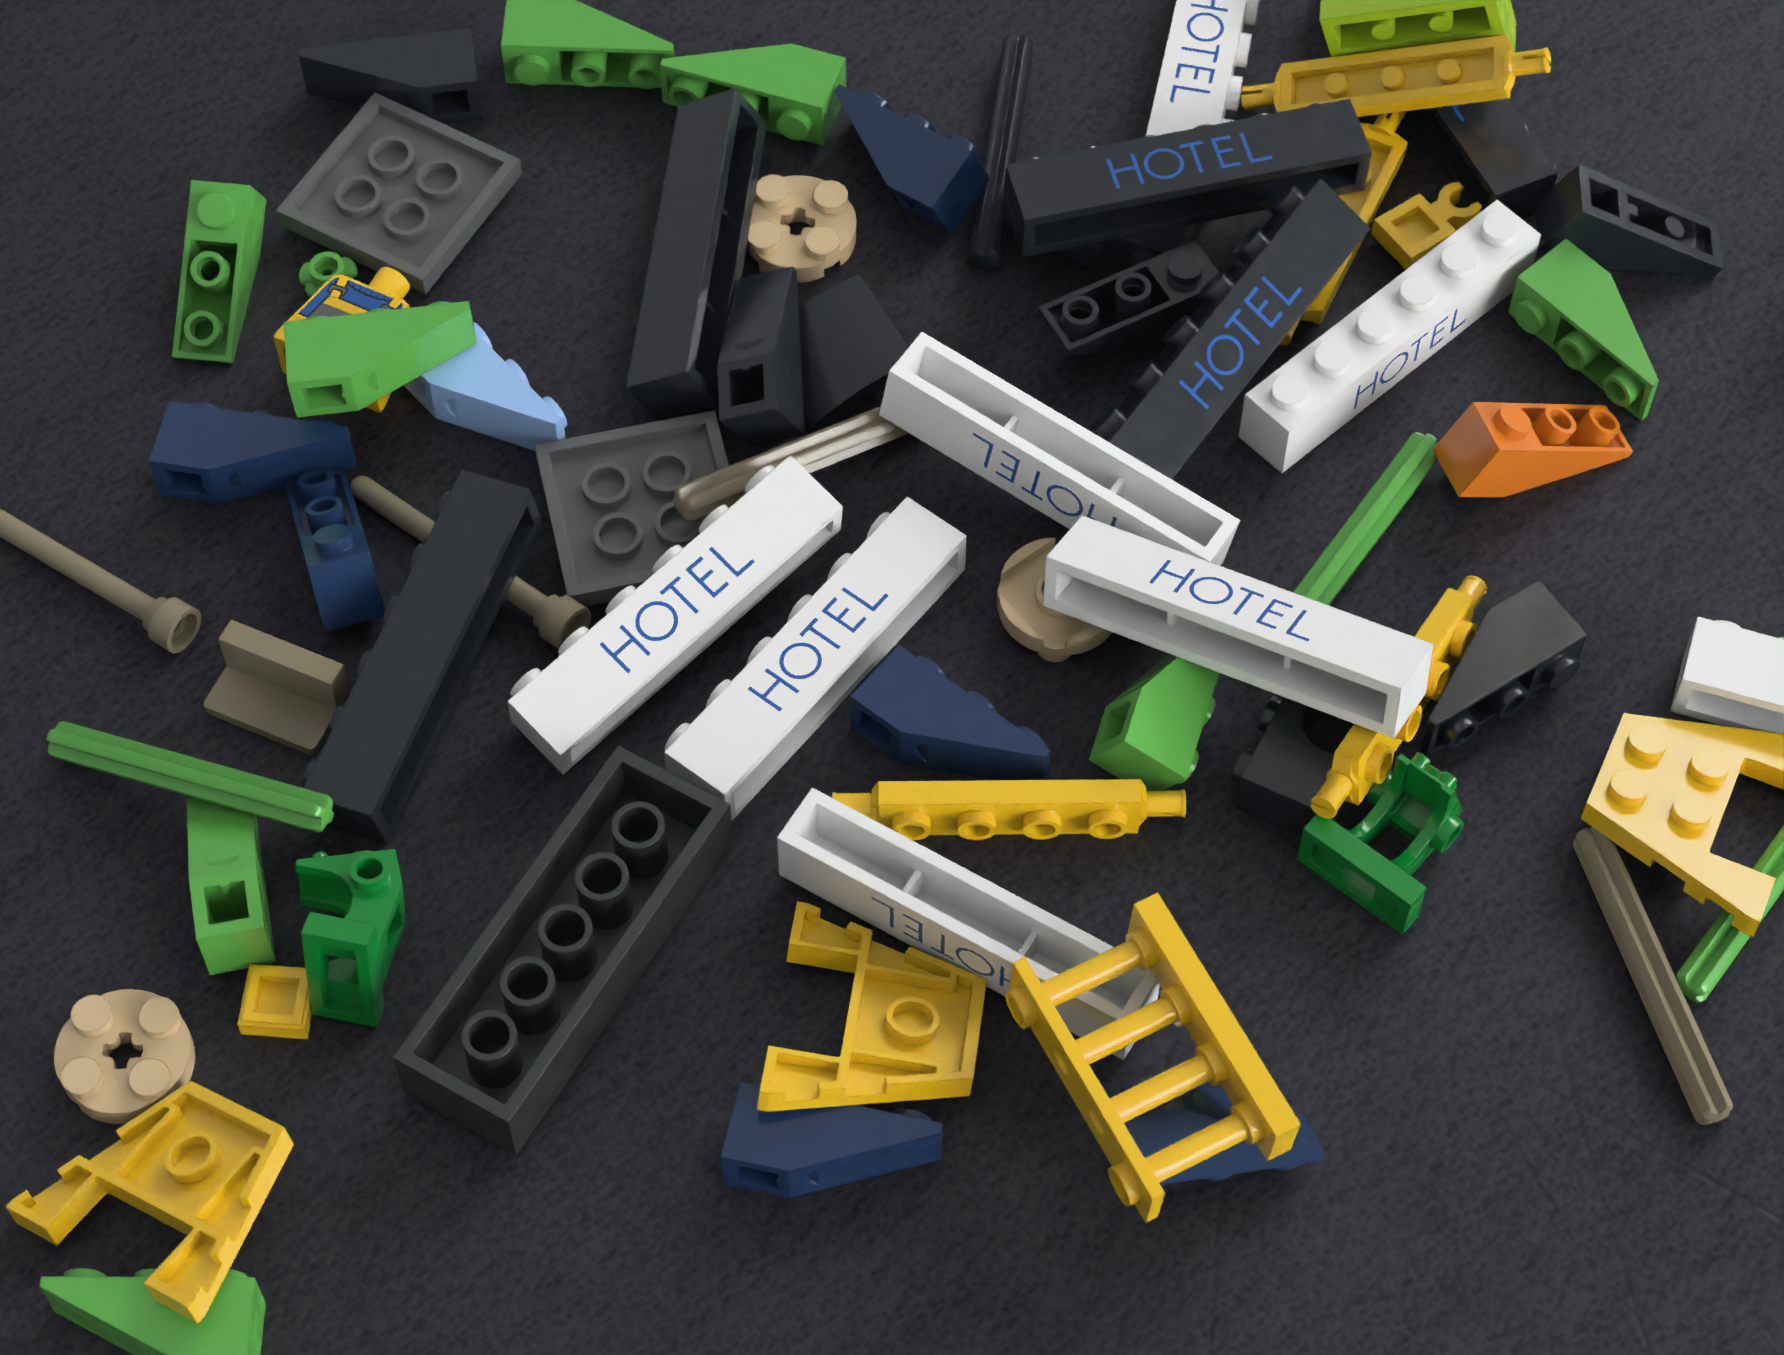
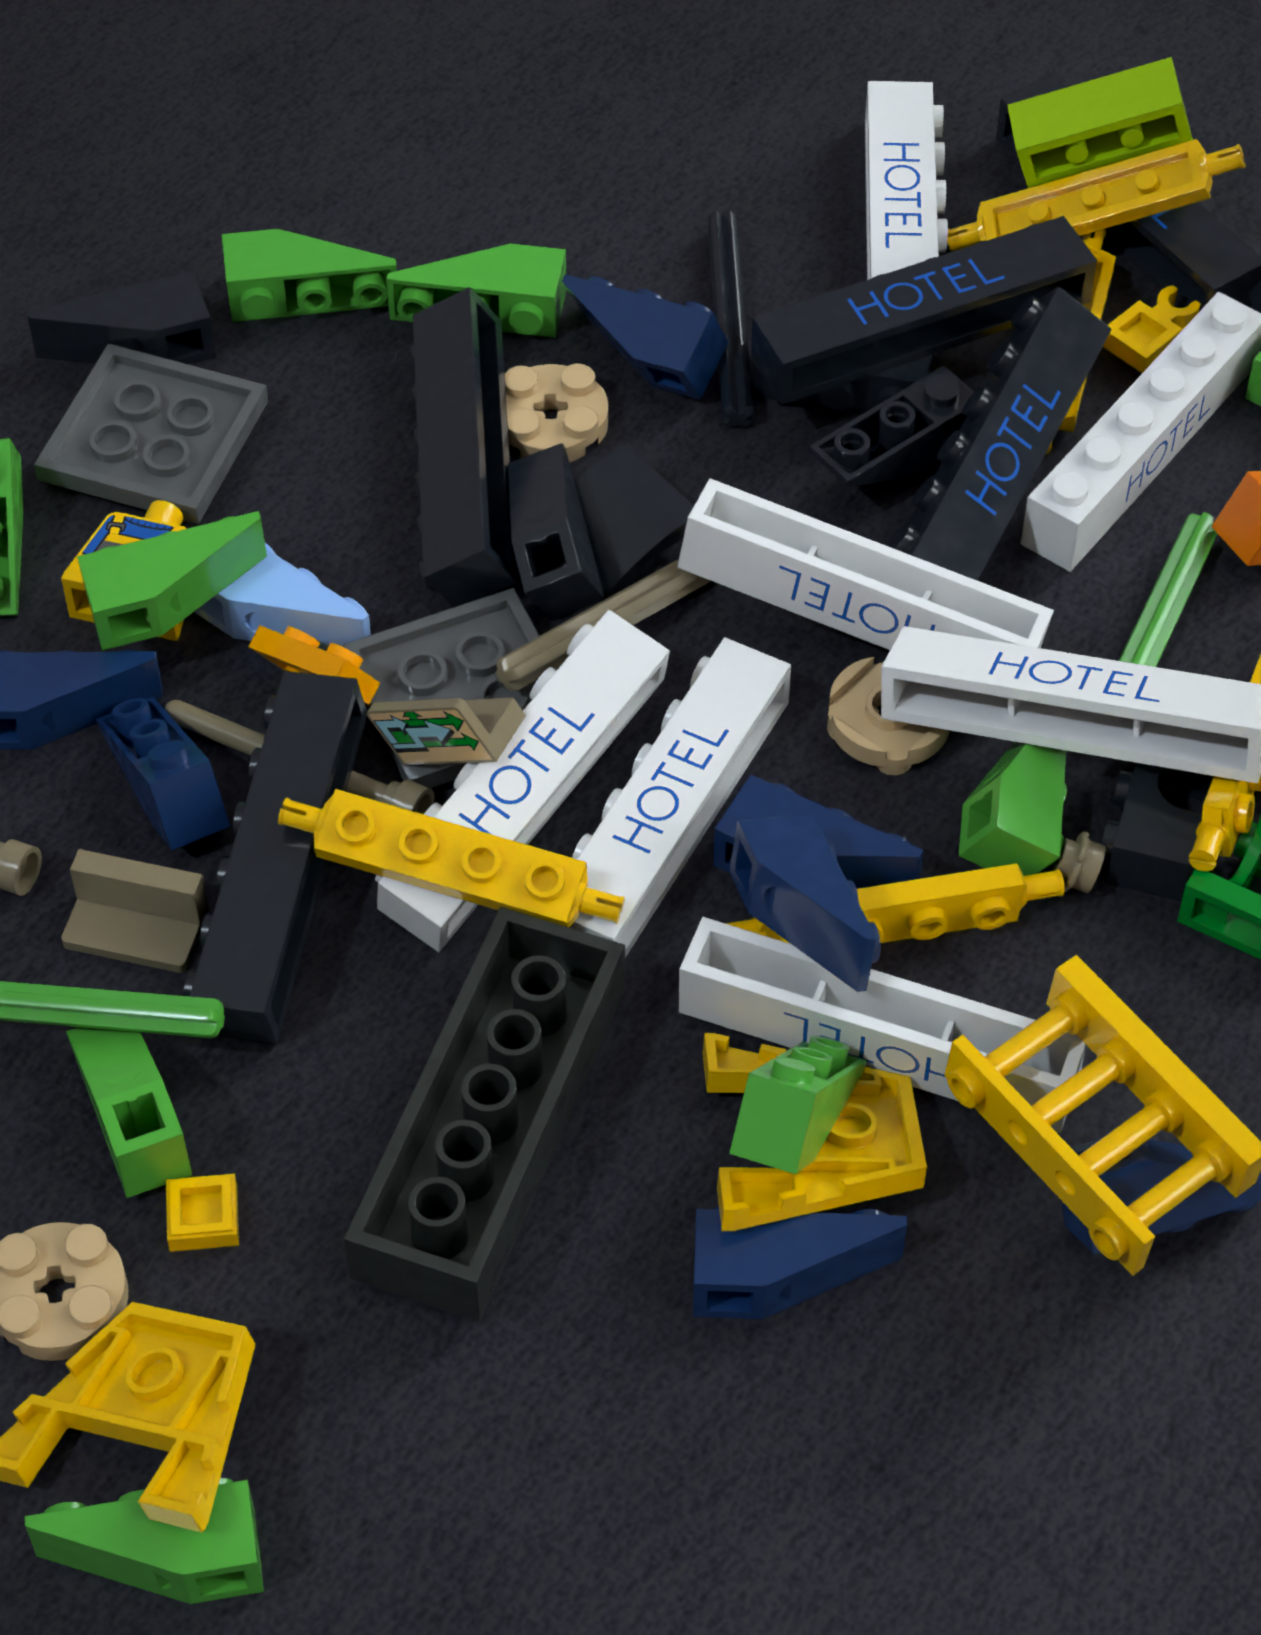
camera: 10 degrees left, 5 degrees down
green tile [295,849,407,1028] -> none
bright green plate [299,251,358,298] -> none
none -> light orange plate [248,625,380,705]
none -> yellow plate [278,789,625,928]
none -> panel [366,697,526,765]
none -> dark blue slope [729,814,881,992]
none -> bright green slope [729,1036,867,1174]
none -> dark tan plate [1052,832,1106,893]

